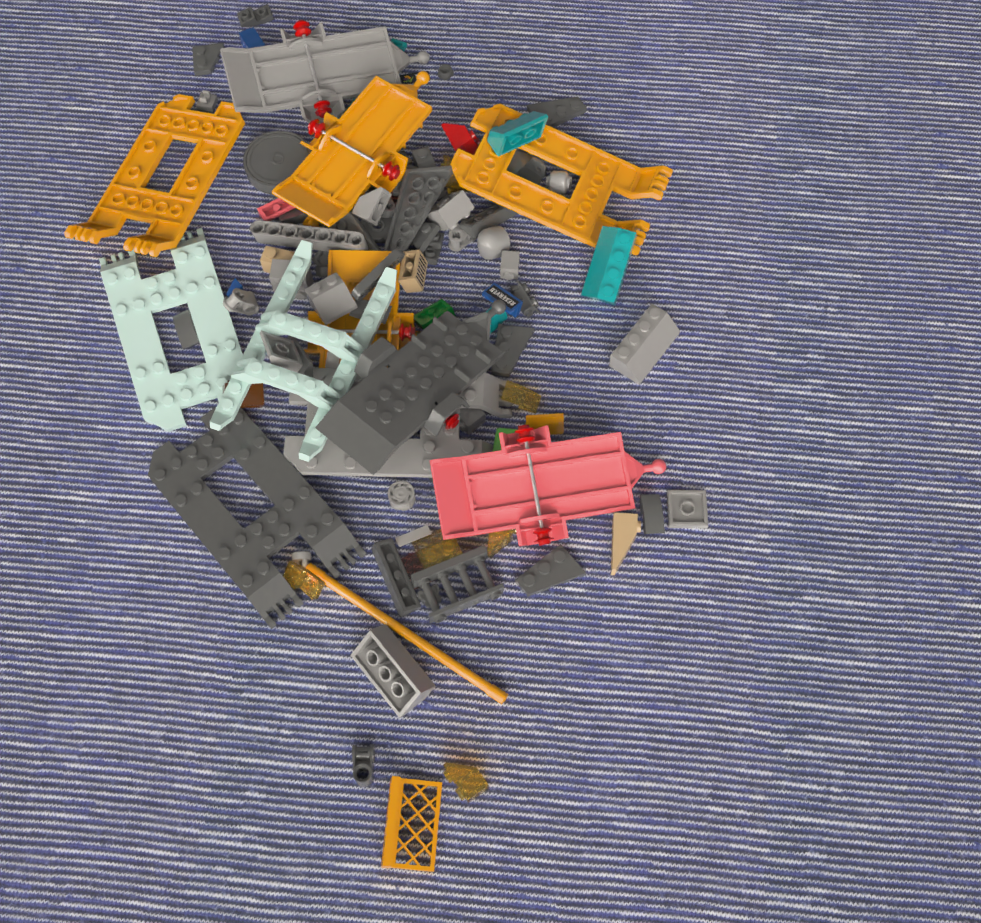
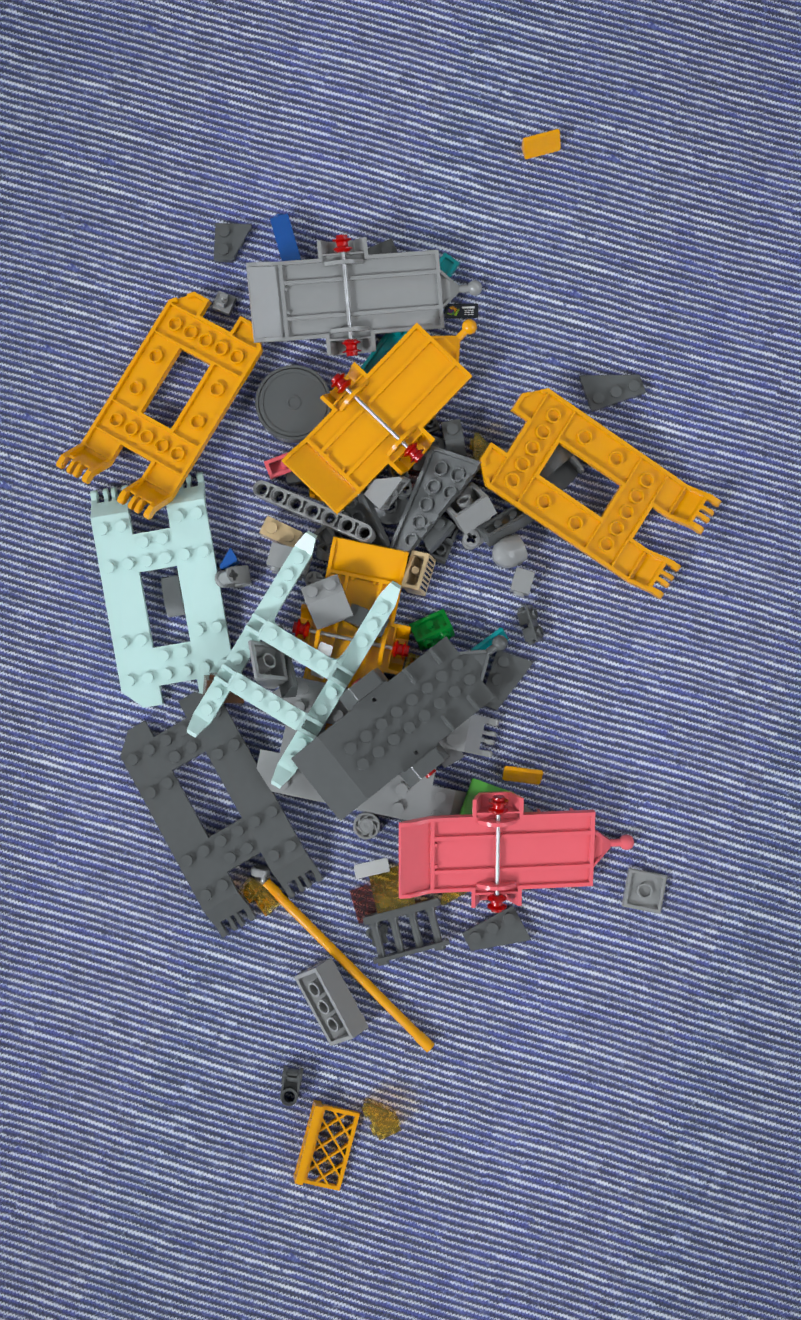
camera: 20 degrees right, 20 degrees up
dark grey slope [237,4,274,27] -> none
dark grey beam [351,248,405,301] -> none
dark grey slope [371,538,421,617] -> none
dark grey plate [438,64,454,80] -> none
red slope [441,123,481,155] -> none
panel [482,283,523,318] -> none
teal slope [487,111,548,157] -> none
clear yellow slope [501,380,542,414] -> none
light grey head [546,170,572,194] -> none
teal slope [581,226,637,305] -> none
light grey slope [609,304,680,385] -> none
tan slope [611,513,641,575] -> none
dark grey slope [640,494,665,534] -> none

